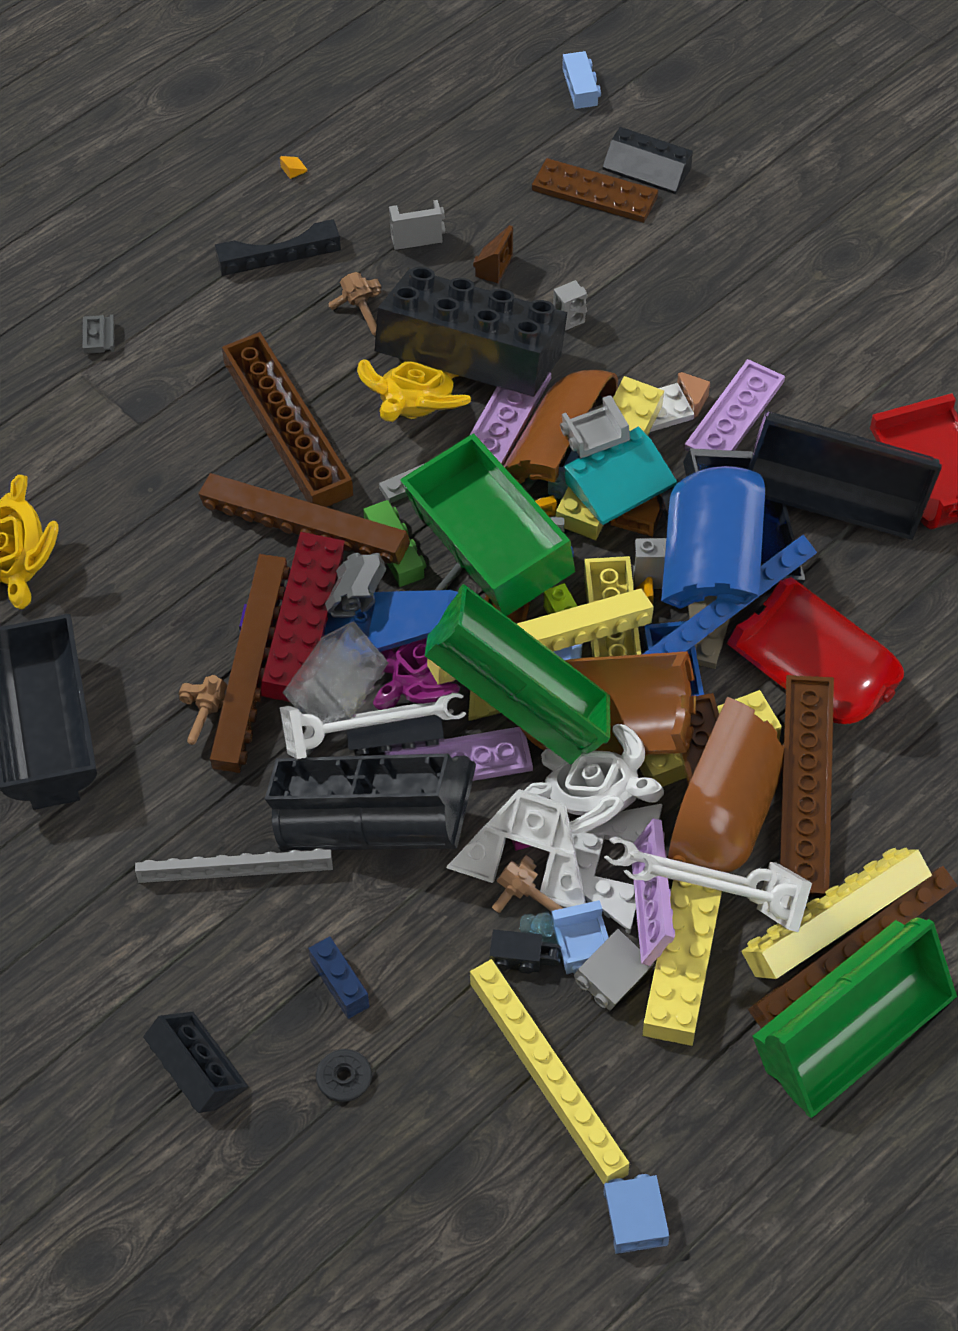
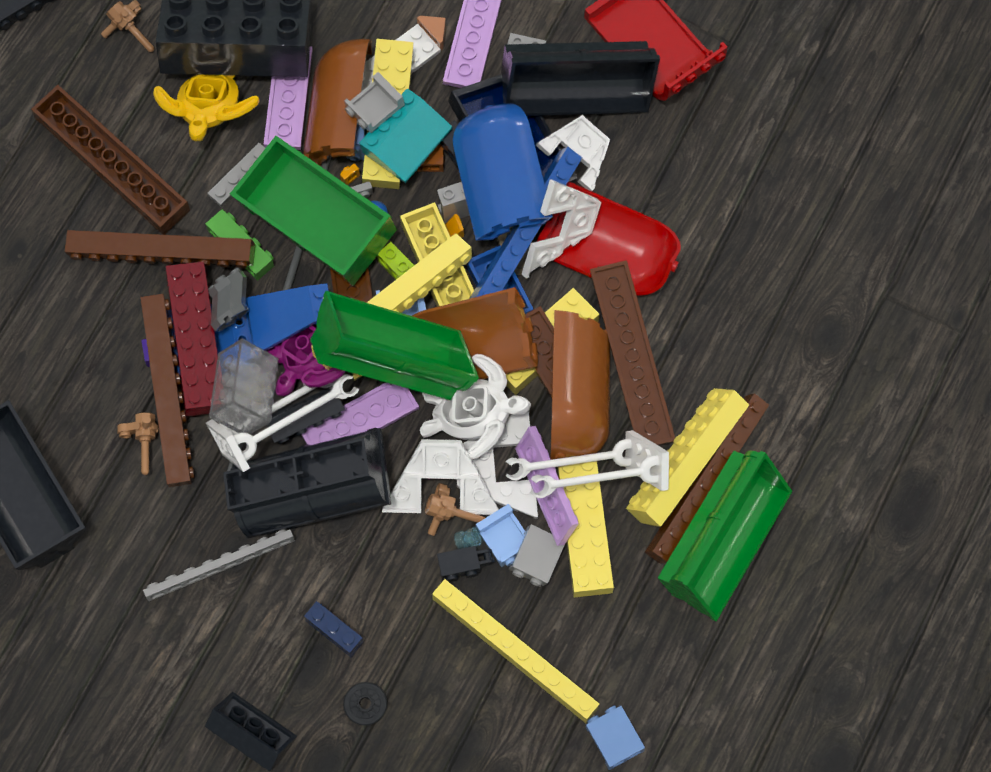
camera: 20 degrees left, 15 degrees up
none -> white wing [522,179,601,278]
none -> white wing [536,115,610,191]

